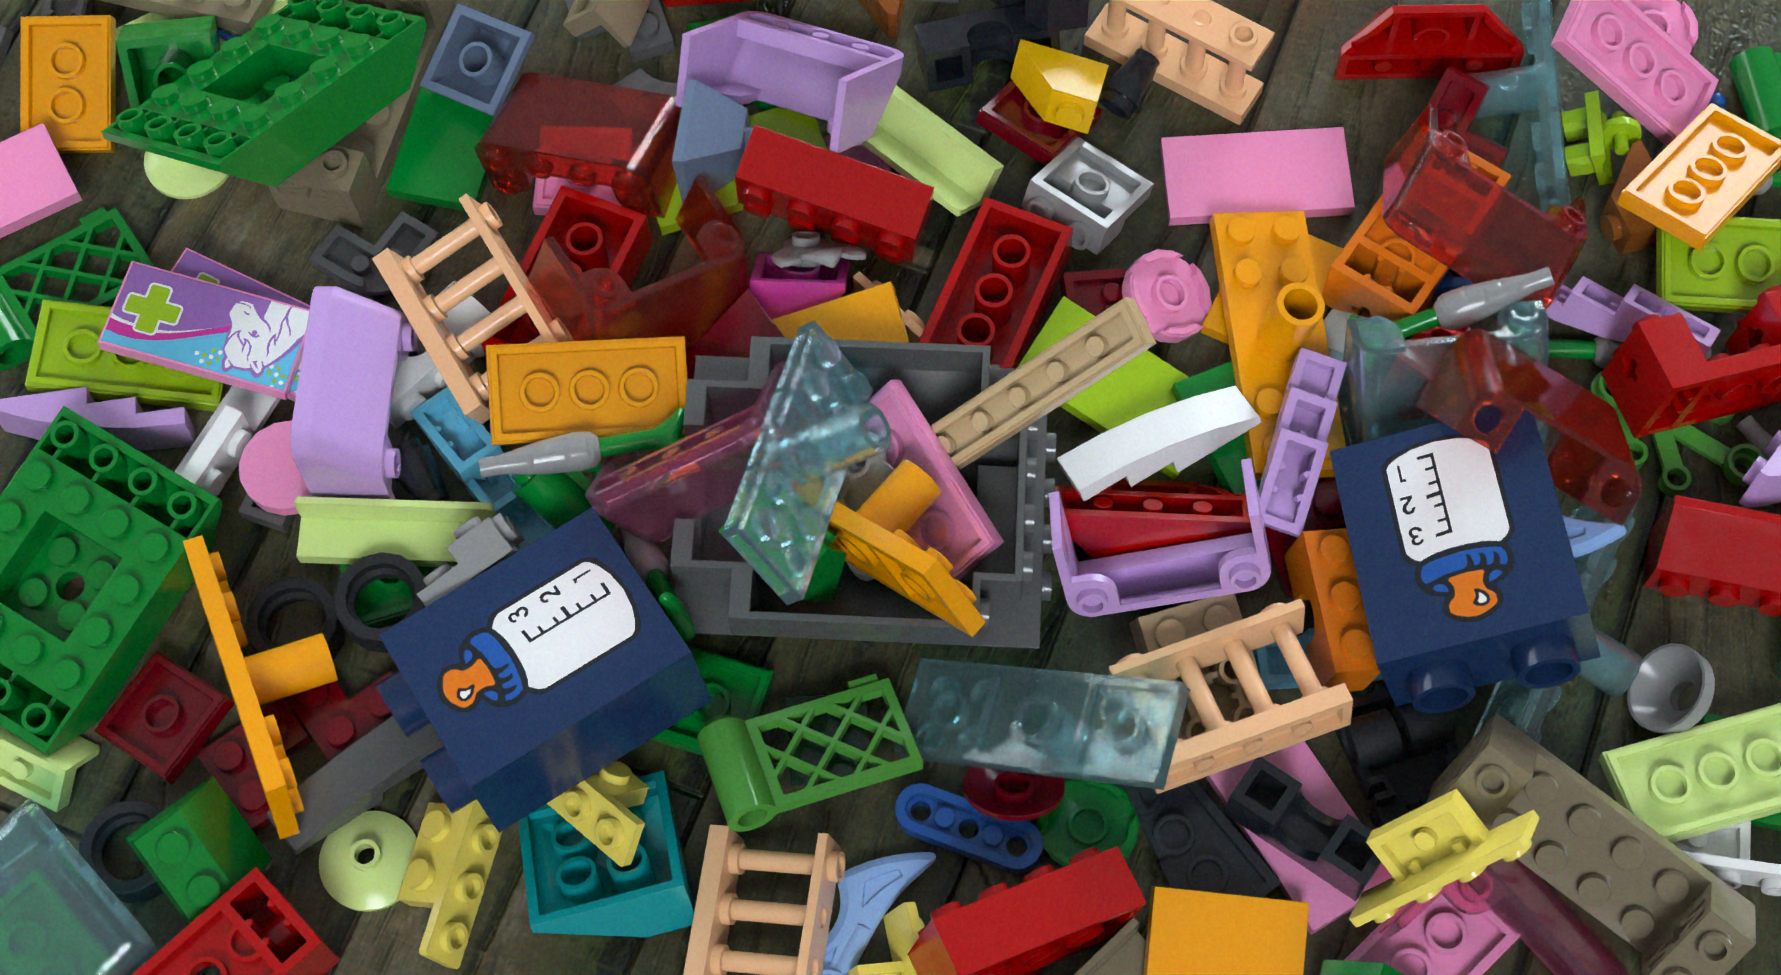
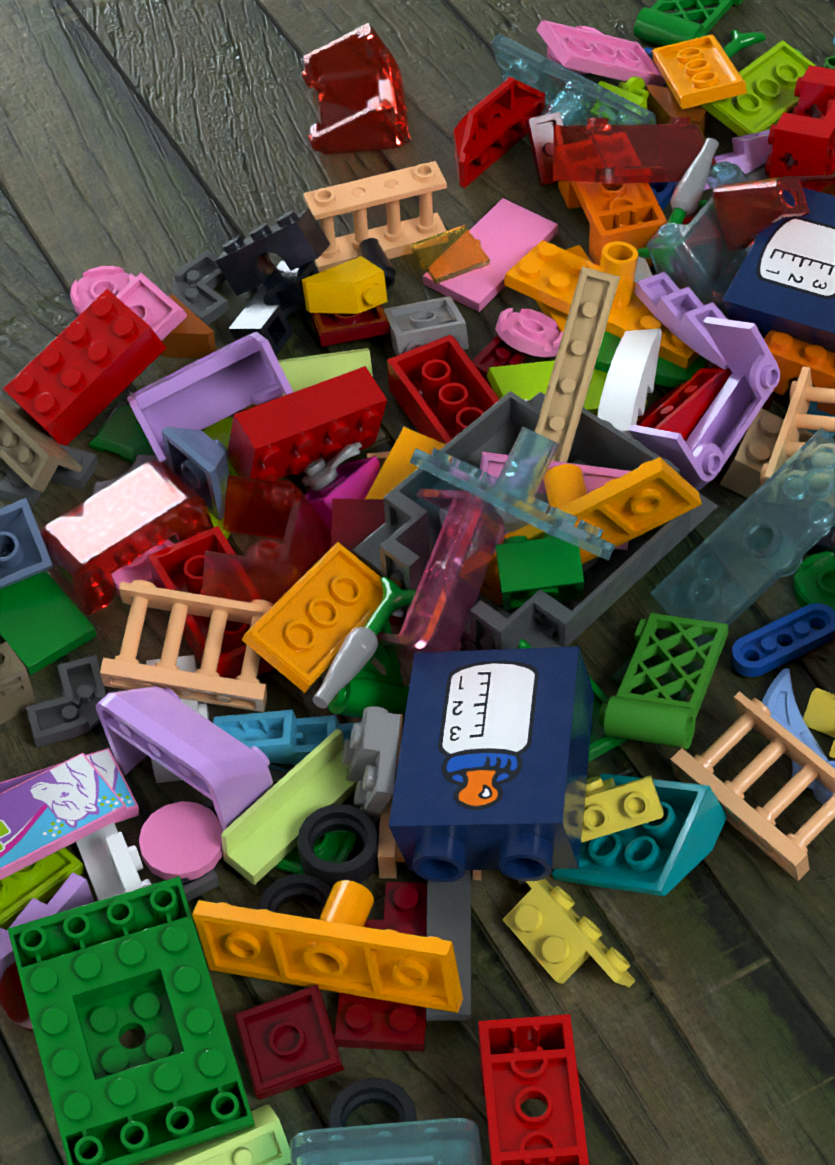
camera: 50 degrees left, 15 degrees down
green slope [125,776,272,924] -> none
yellowish green dish [319,811,417,912] -> none
dark red dish [963,752,1065,821] -> none
none -> clear yellow piece [411,225,490,284]

